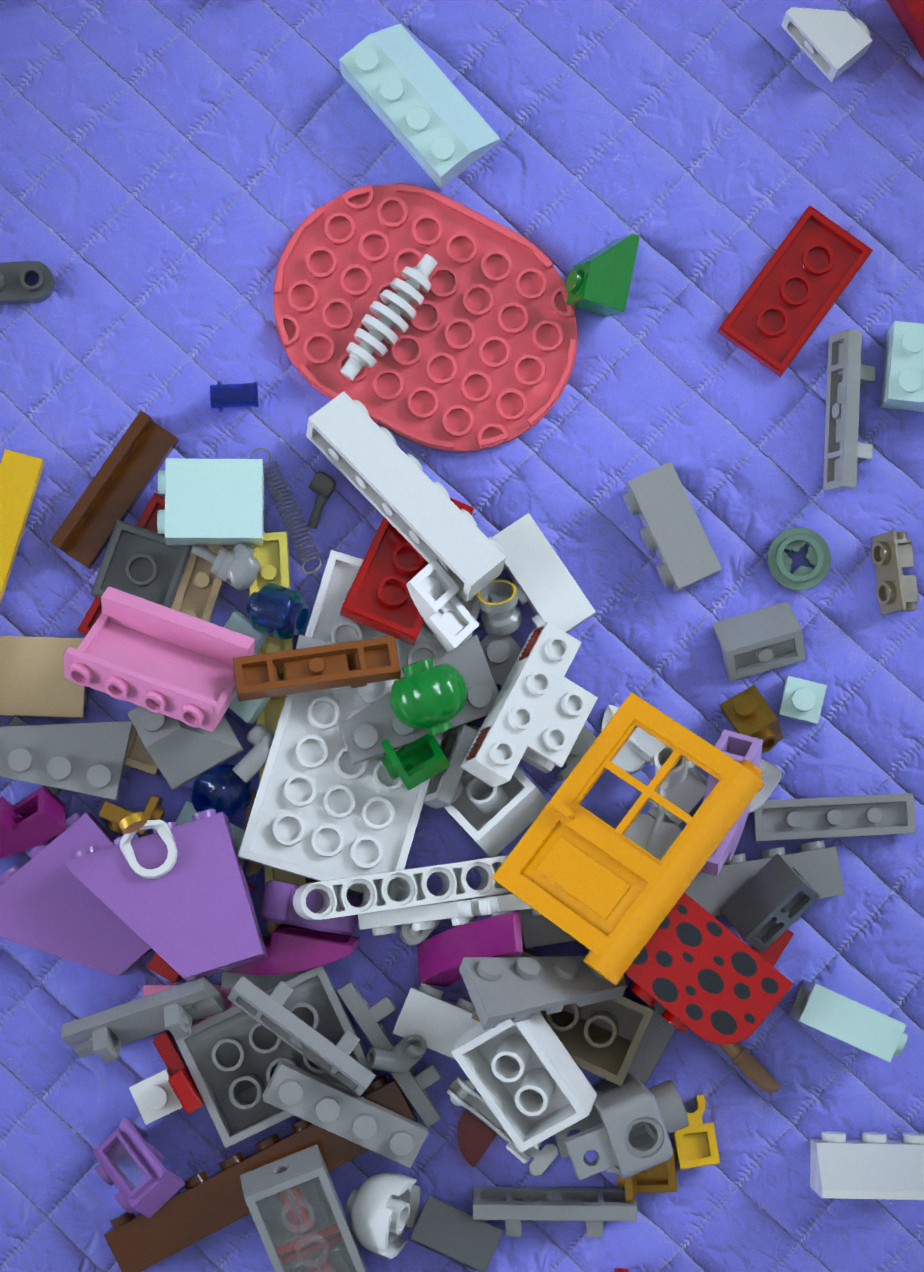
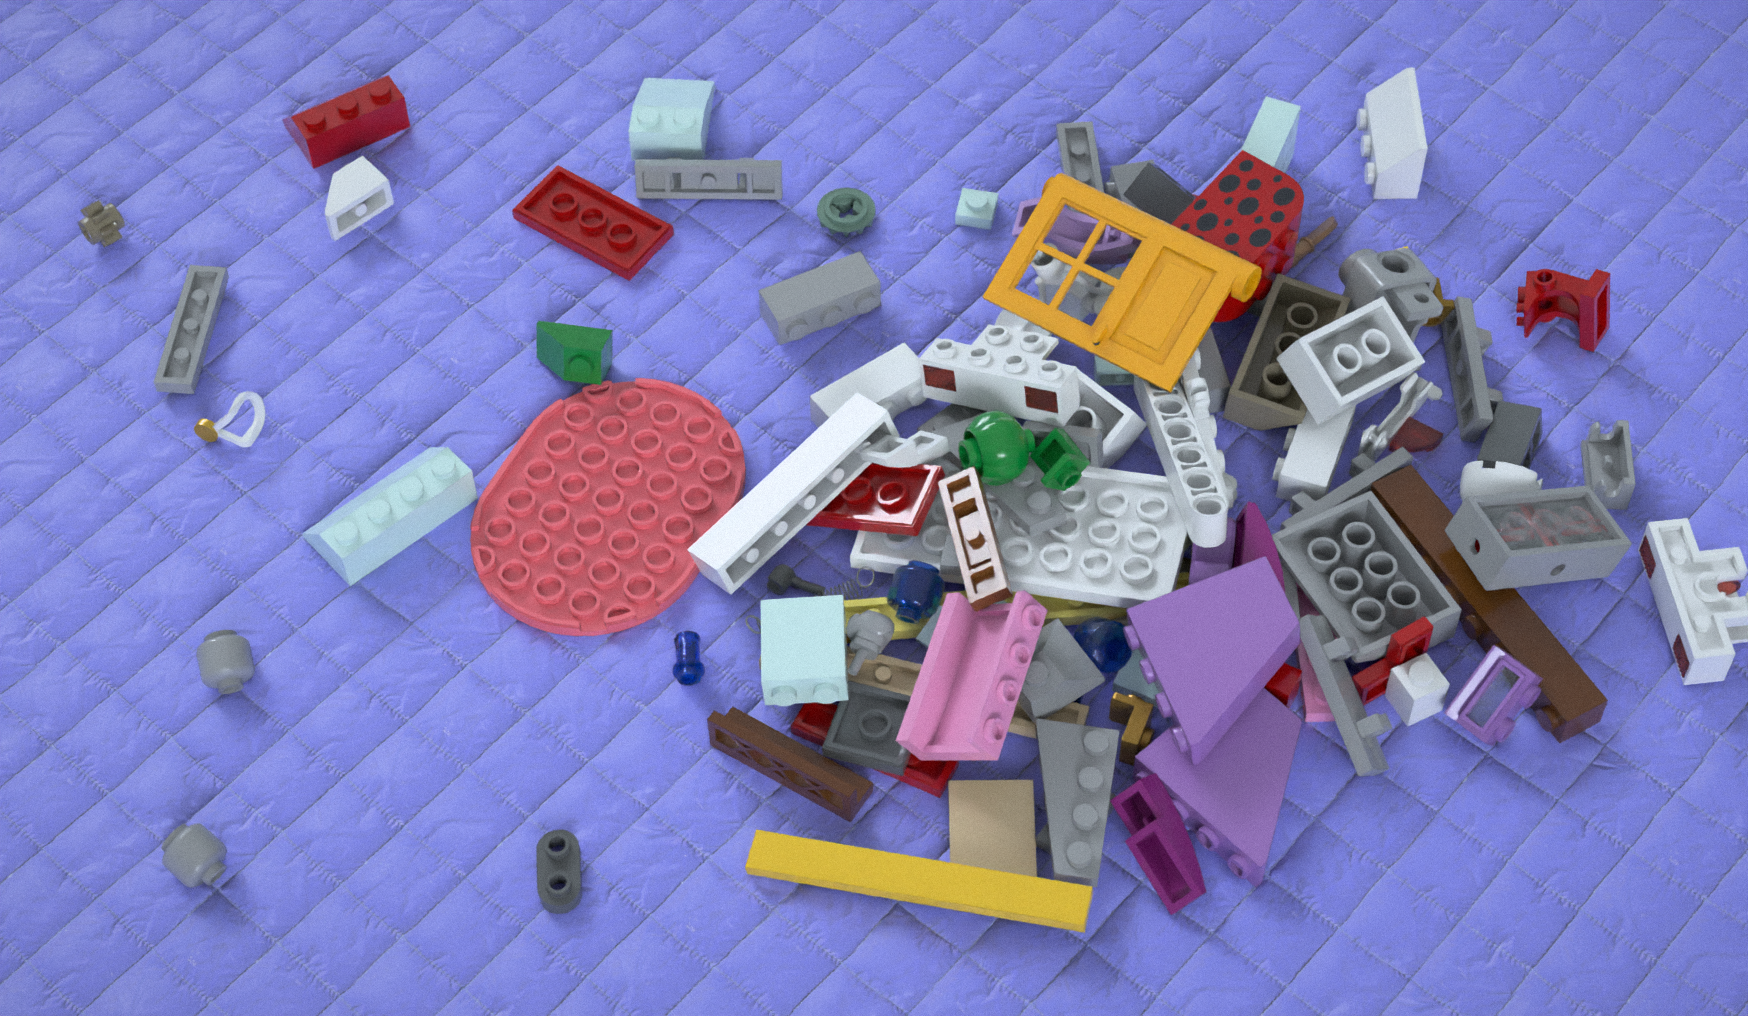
camera: 90 degrees left, 30 degrees down
white piece [119,812,178,879] -> none
light grey hinge [227,976,376,1097] -> none
light grey arm [232,724,274,783] -> none
light grey plate [262,1060,429,1169] -> none
white piece [340,254,438,381] -> none
light grey arm [366,1035,427,1074] -> none
magenta slope [417,912,523,987] -> none
light grey wing [459,956,627,1030] -> none
light grey wheel [477,580,522,636] -> none
light grey panel [713,602,806,682] -> none
pearl gold bracket [720,685,783,753] -> none
dark tan hinge [871,530,920,615] -> none

